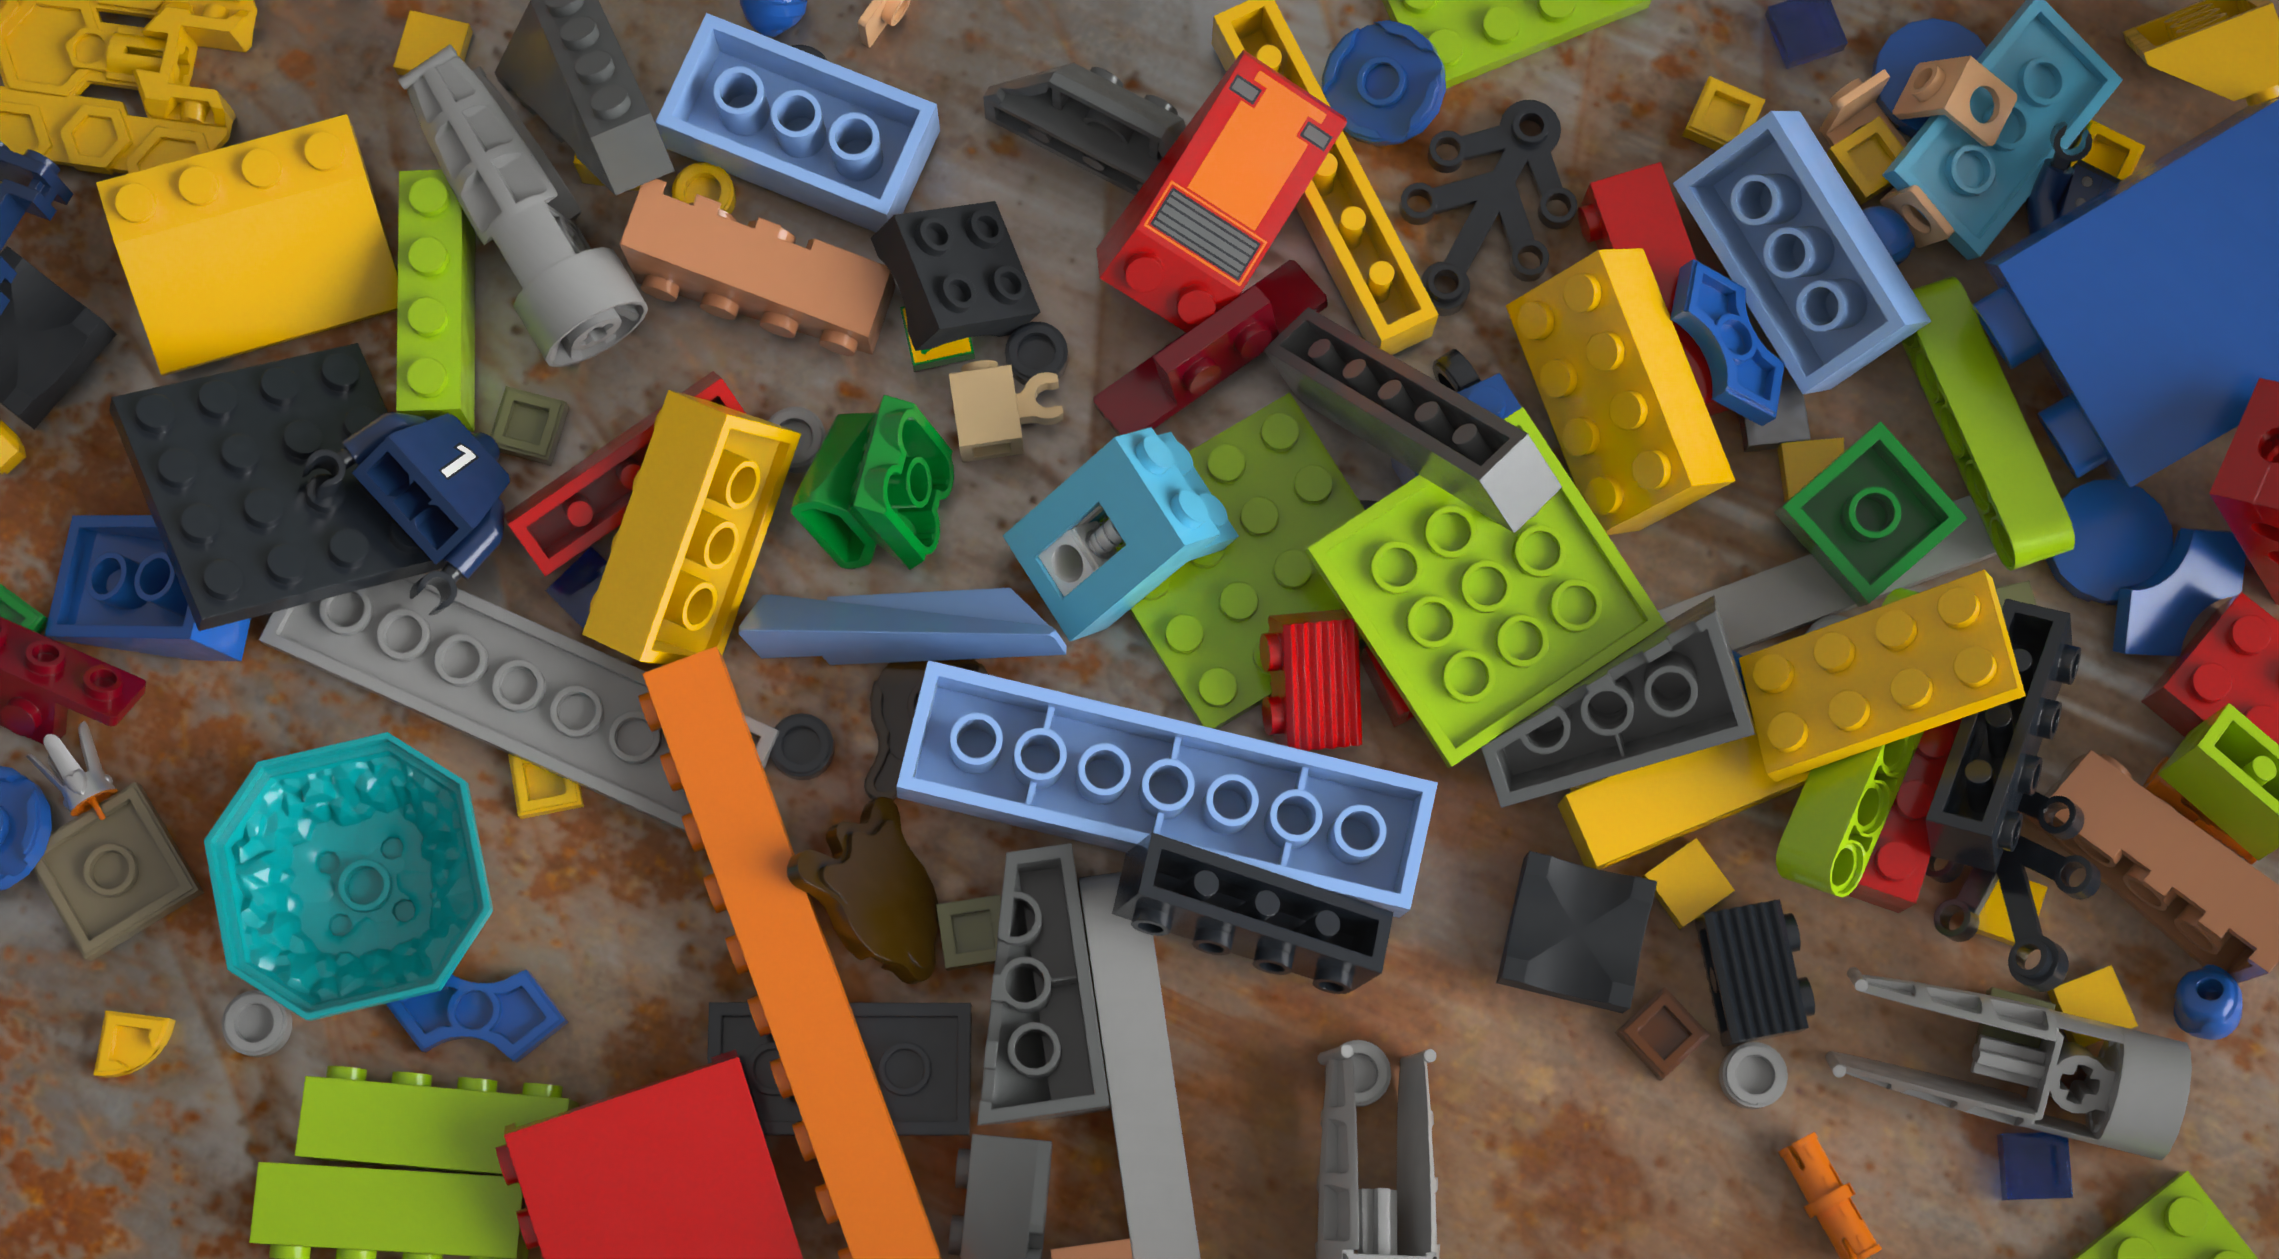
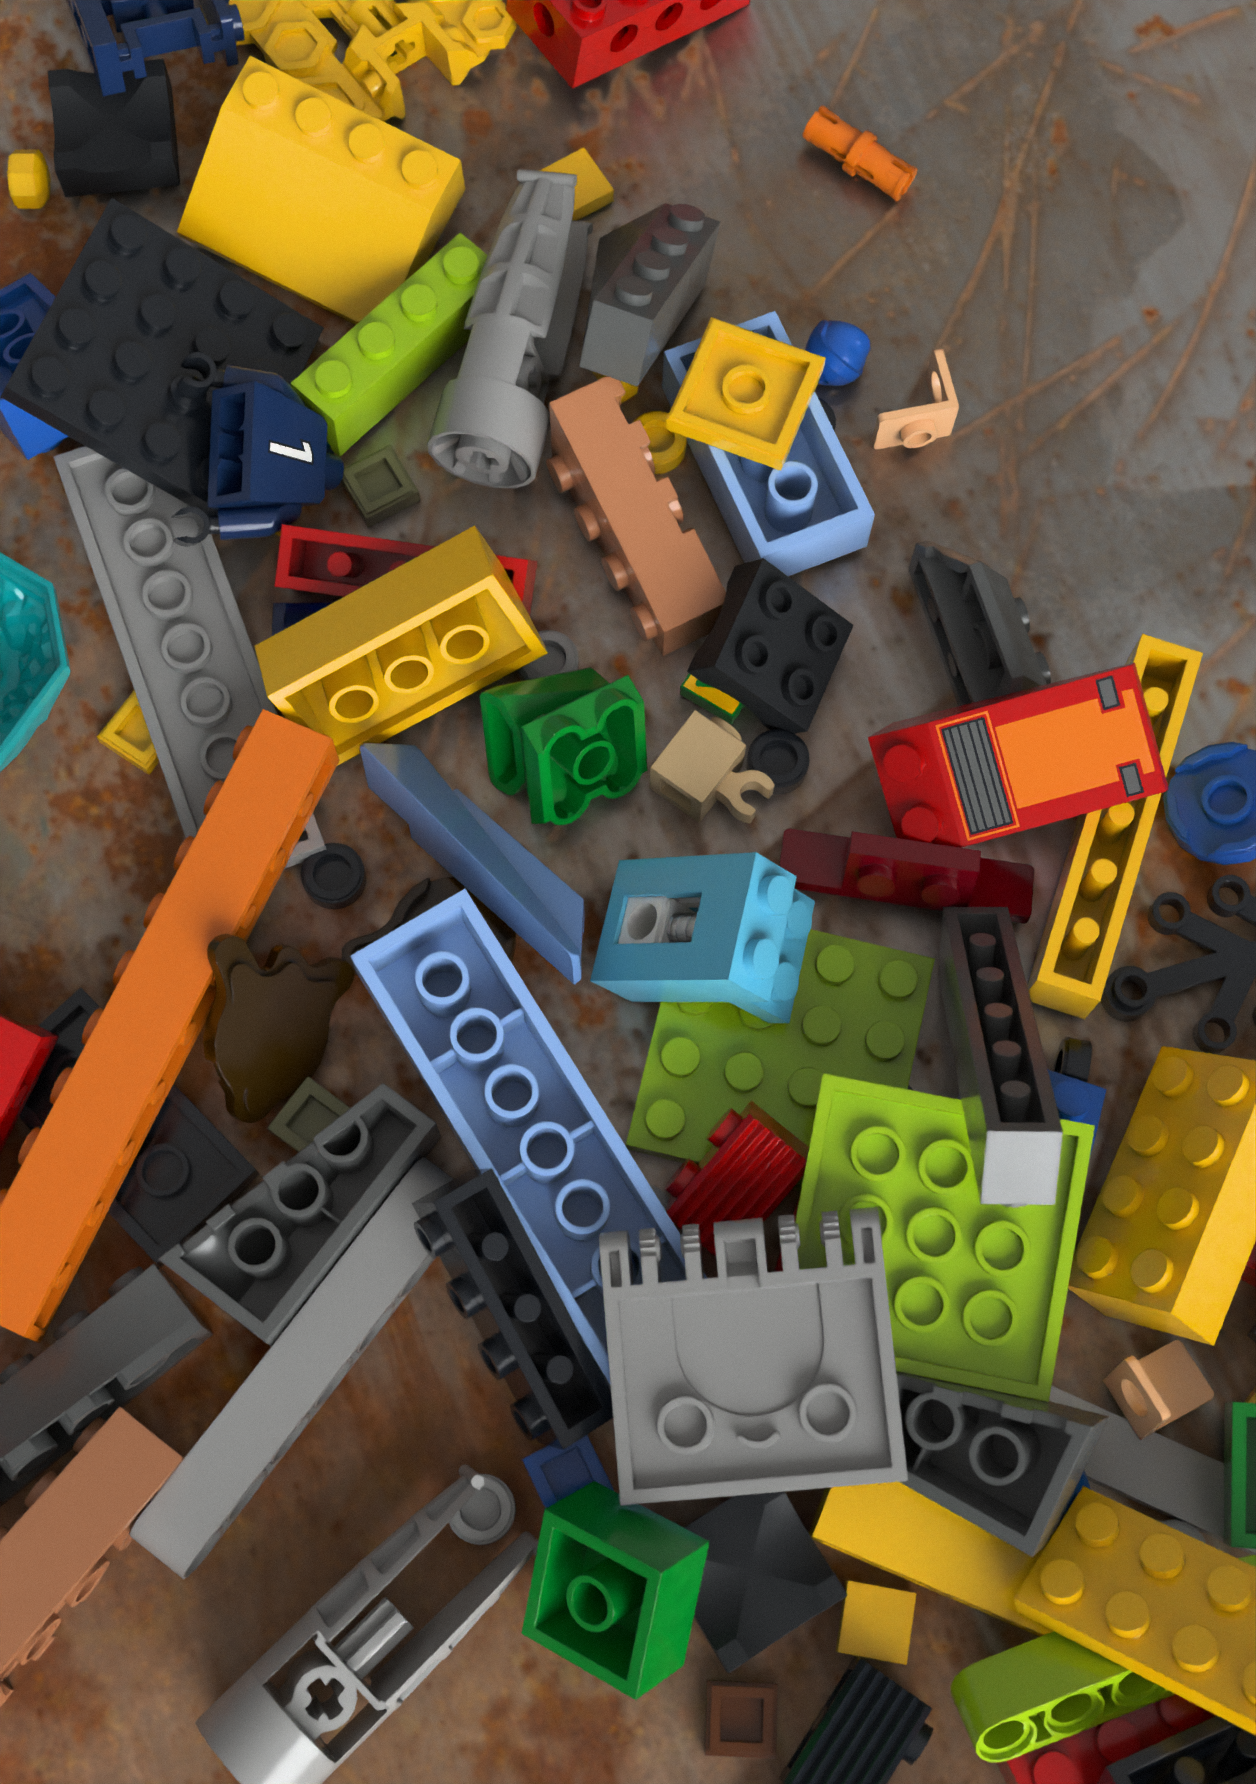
camera: 45 degrees right, 5 degrees down
none -> blue plate [521,1435,614,1508]
none -> green brick [521,1481,710,1700]
none -> light grey hinge [599,1207,908,1505]
none -> yellow tile [666,317,826,471]
none -> light nougat bracket [1103,1340,1214,1440]

